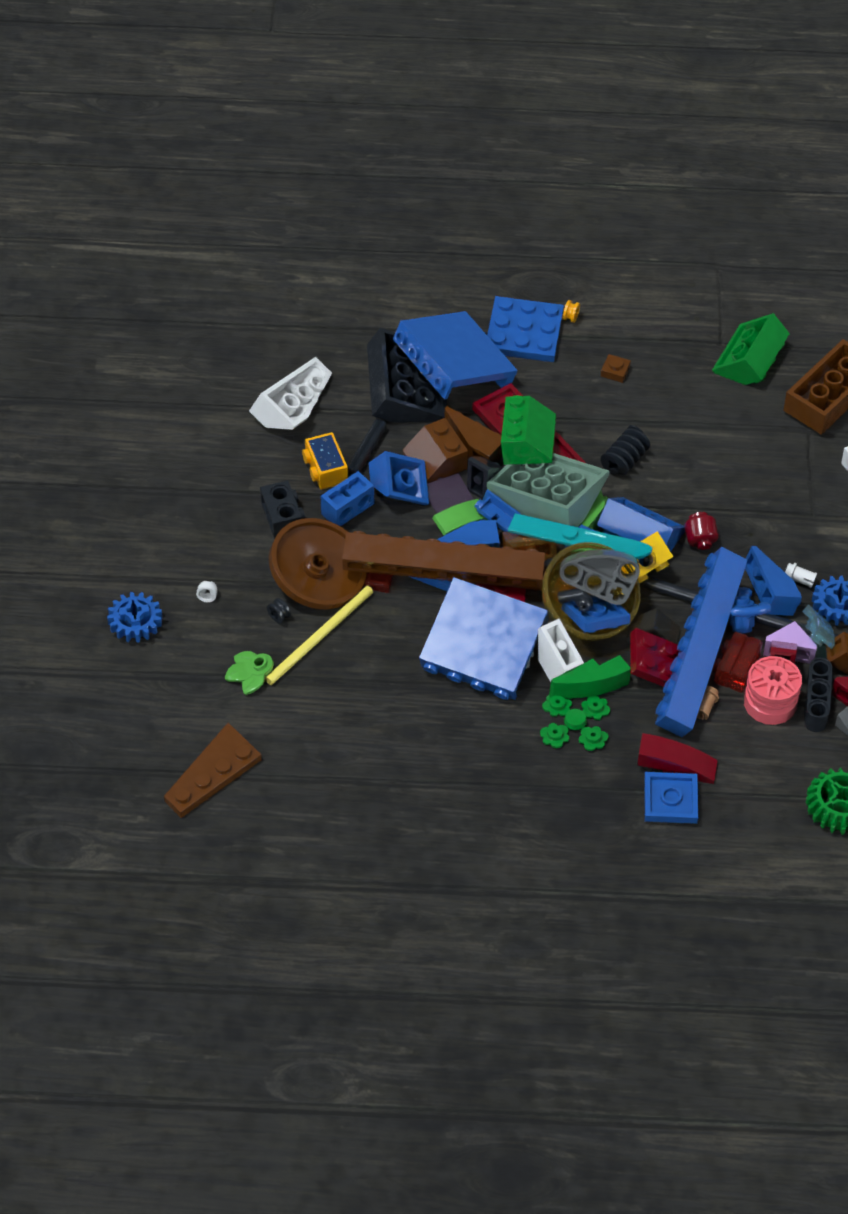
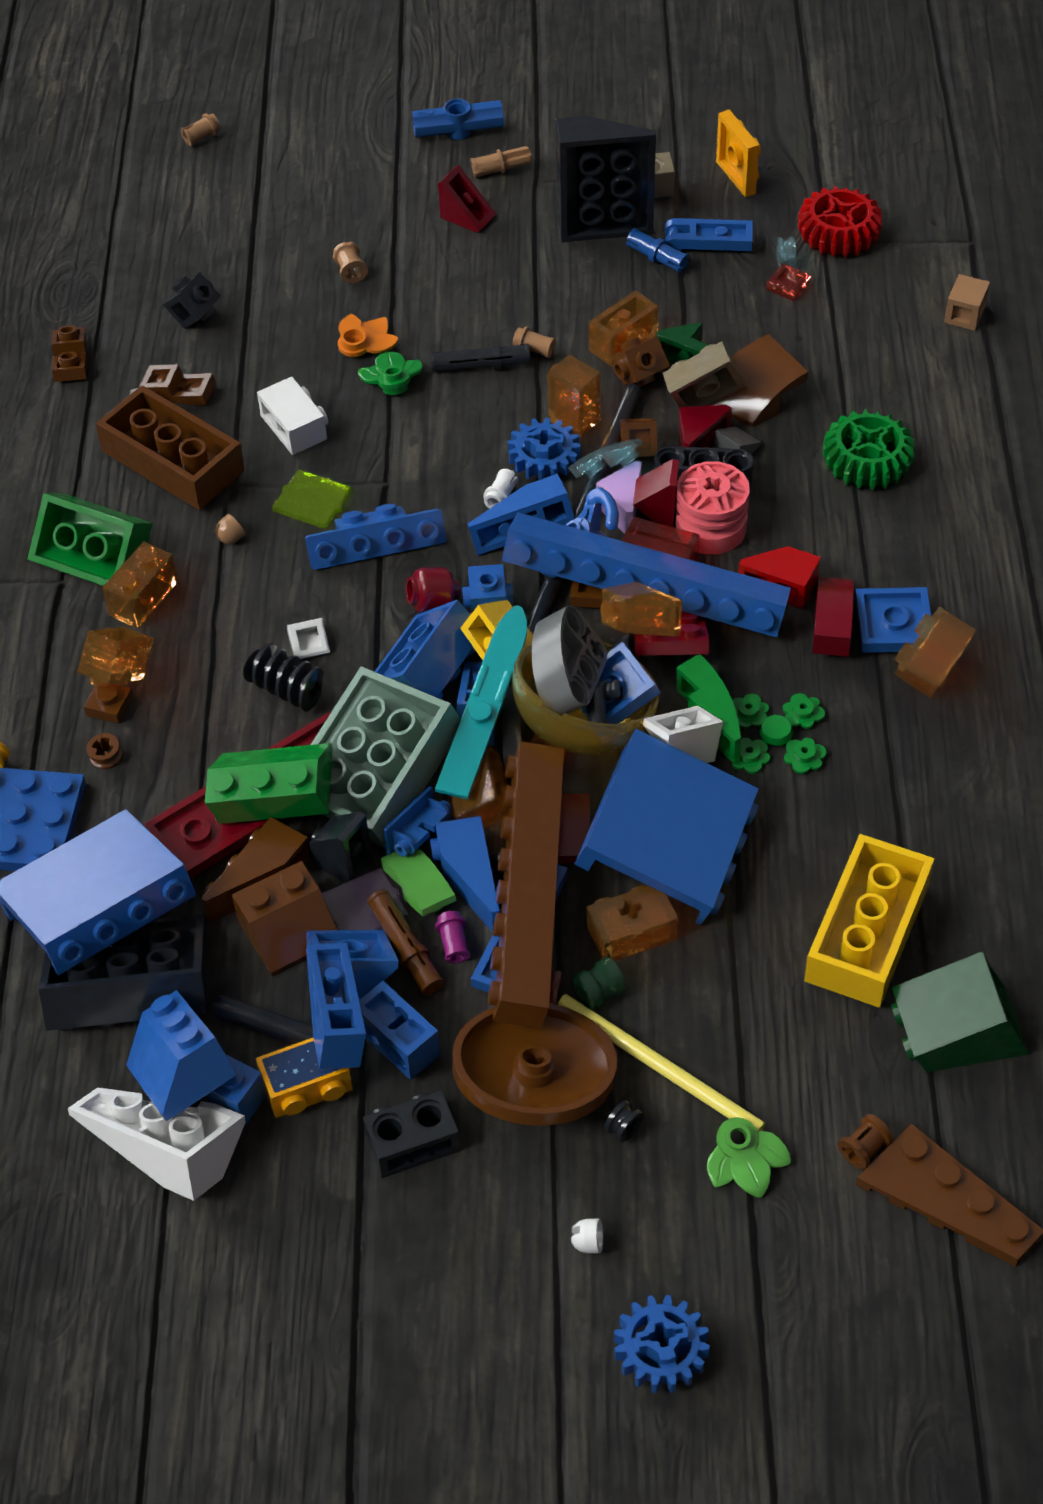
camera: 90 degrees left, 0 degrees up
none -> clear orange brick [77,627,154,688]
none -> reddish brown bush [86,733,123,769]
none -> clear orange brick [102,541,178,628]
none -> blue slope [126,990,237,1121]
none -> blue brick [206,1055,267,1128]
none -> medium nougat hinge [215,514,246,544]
none -> clear neon green piece [272,469,351,529]
none -> white slope [287,618,330,659]
none -> blue bracket [305,504,446,570]
none -> blue slope [306,943,366,1069]
none -> reddish brown pin [367,889,445,996]
none -> magenta pin [435,911,470,964]
none -> blue brick [462,564,513,614]
none -> clear green wheel [571,956,627,1010]
none -> clear orange brick [587,885,678,964]
none -> clear orange slope [600,582,682,637]
none -> red slope [738,546,821,609]
none -> yellow brick [804,834,935,1008]
none -> reddish brown bush [837,1114,894,1169]
none -> slope [891,951,1029,1073]
none -> clear orange brick [895,607,976,698]

